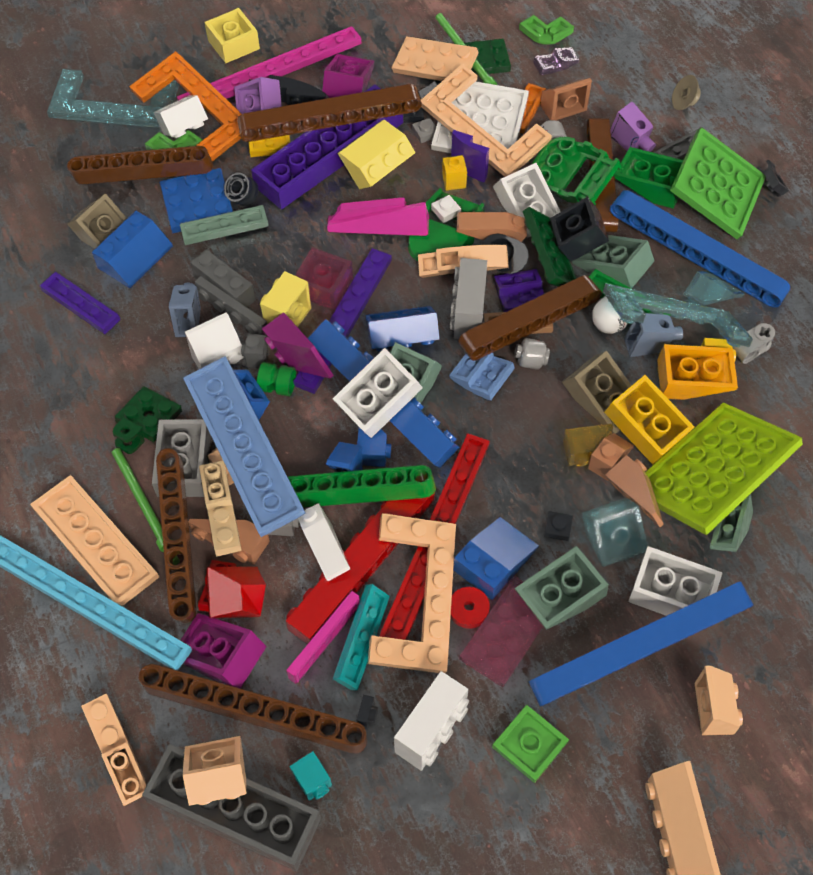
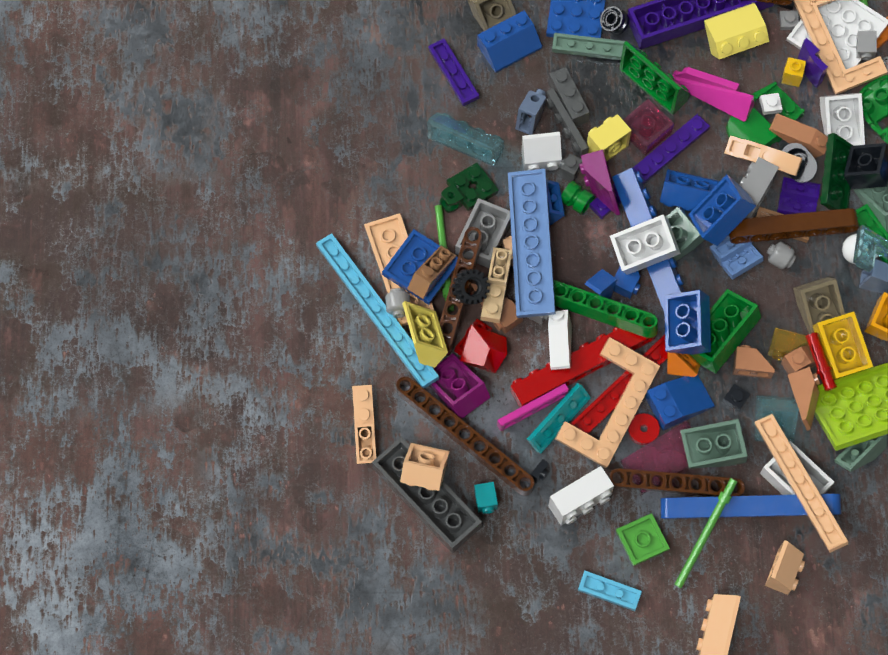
camera: 25 degrees right, 10 degrees up
none -> blue plate [382,229,458,305]
none -> light grey head [385,288,410,318]
none -> light yellow slope [402,301,448,368]
none -> medium nougat slope [407,246,457,299]
none -> clear light blue slope [427,112,504,167]
none -> black tyre [452,269,490,304]
none -> medium azure plate [578,571,642,611]
none -> reddish brown beam [607,468,745,497]
none -> green slope [619,41,690,115]
none -> blue slope [664,290,711,355]
none -> orange slope [667,352,700,377]
none -> bright green bar [675,478,738,588]
none -> blue slope [688,175,756,246]
none -> green slope [690,289,761,374]
none -> nougat slope [733,345,775,379]
none -> light nougat tile [755,414,848,553]
none -> red pin [805,332,837,391]
none -> light grey brick [856,31,877,60]

